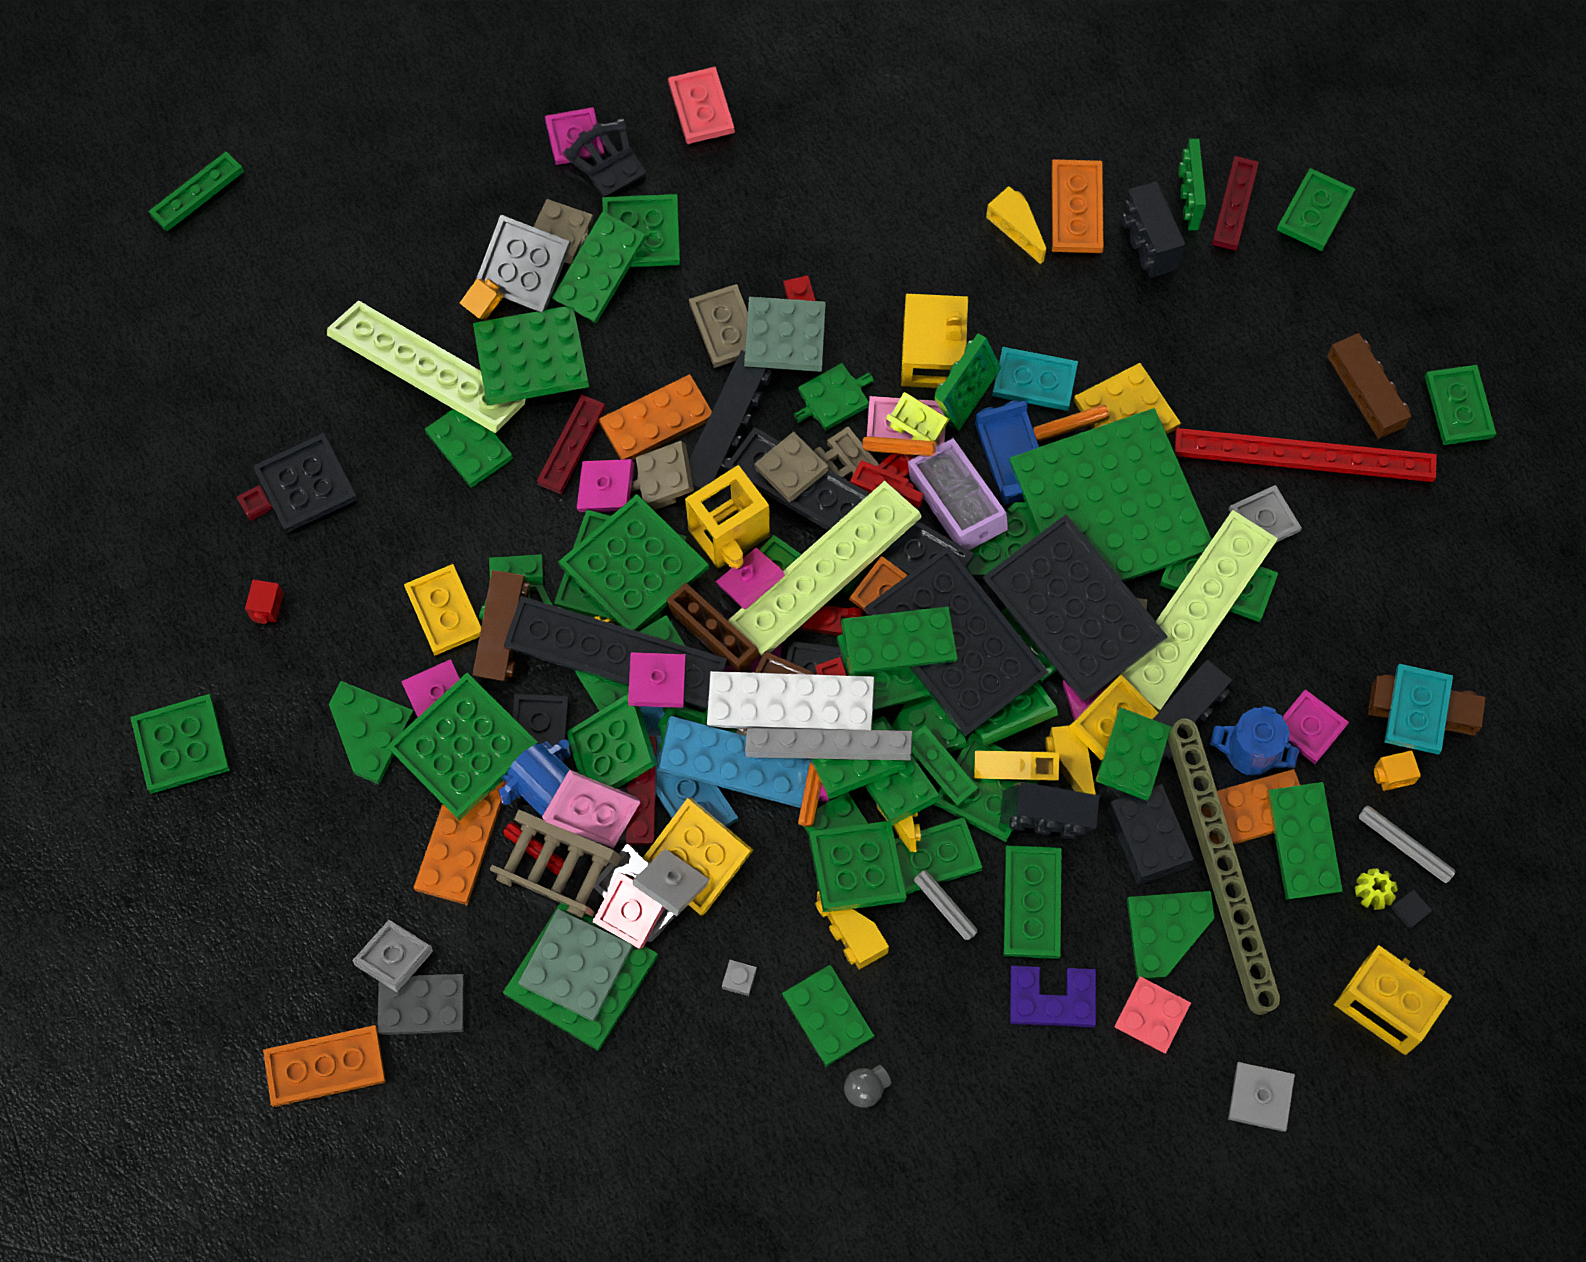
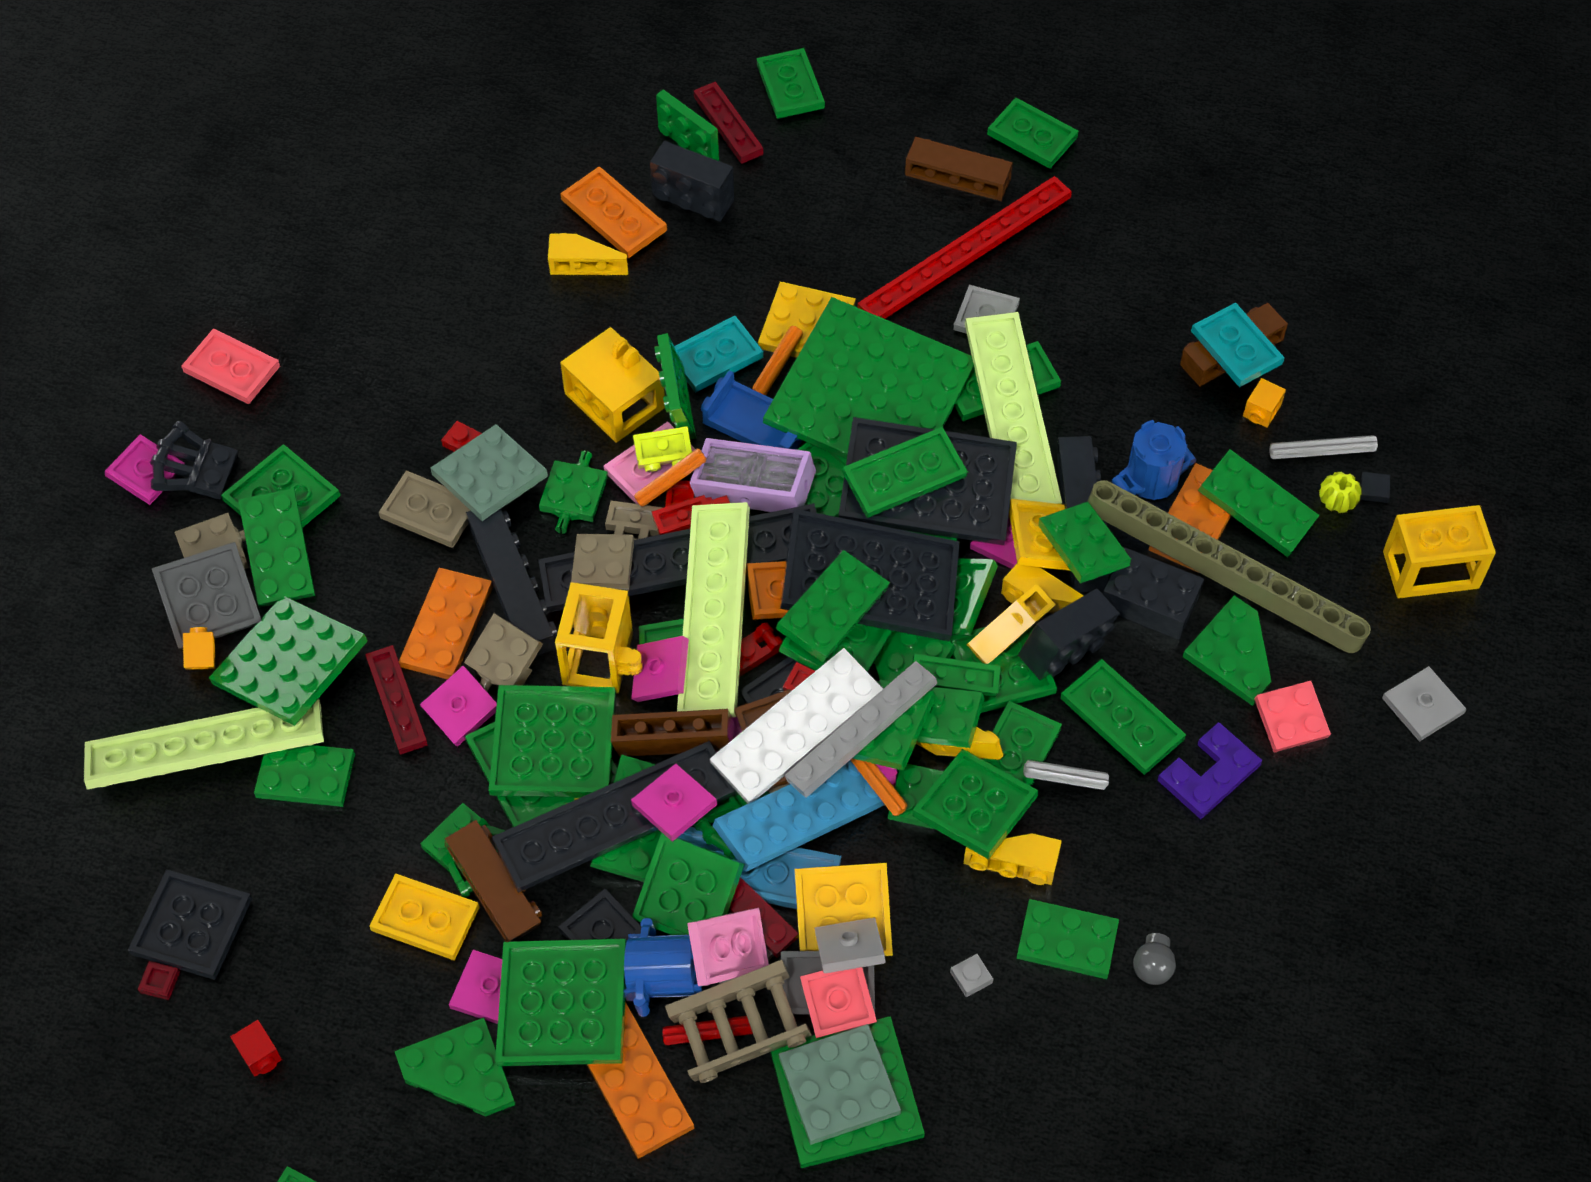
camera: 45 degrees left, 10 degrees down
dark pink plate [1282,689,1349,764] -> none
none -> green plate [842,427,968,518]

